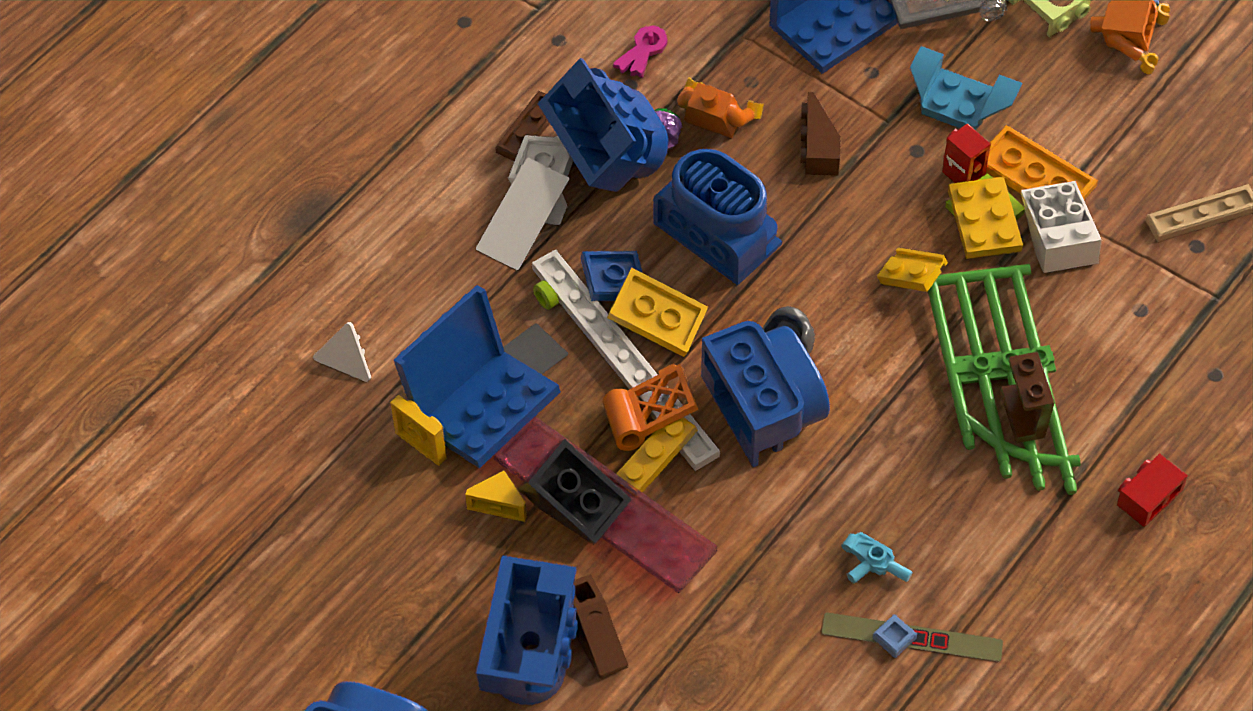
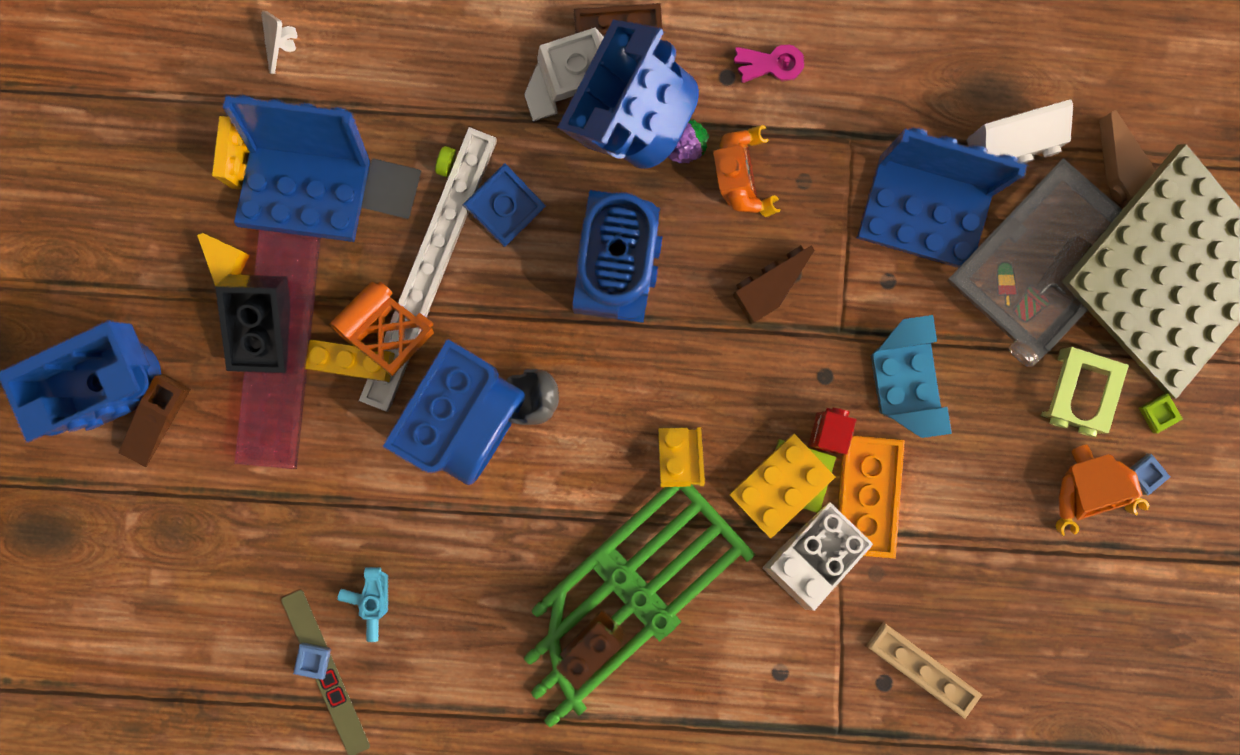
camera: 50 degrees right, 30 degrees up
white sticker [476,158,569,270] -> none
yellow plate [607,268,708,357] -> none

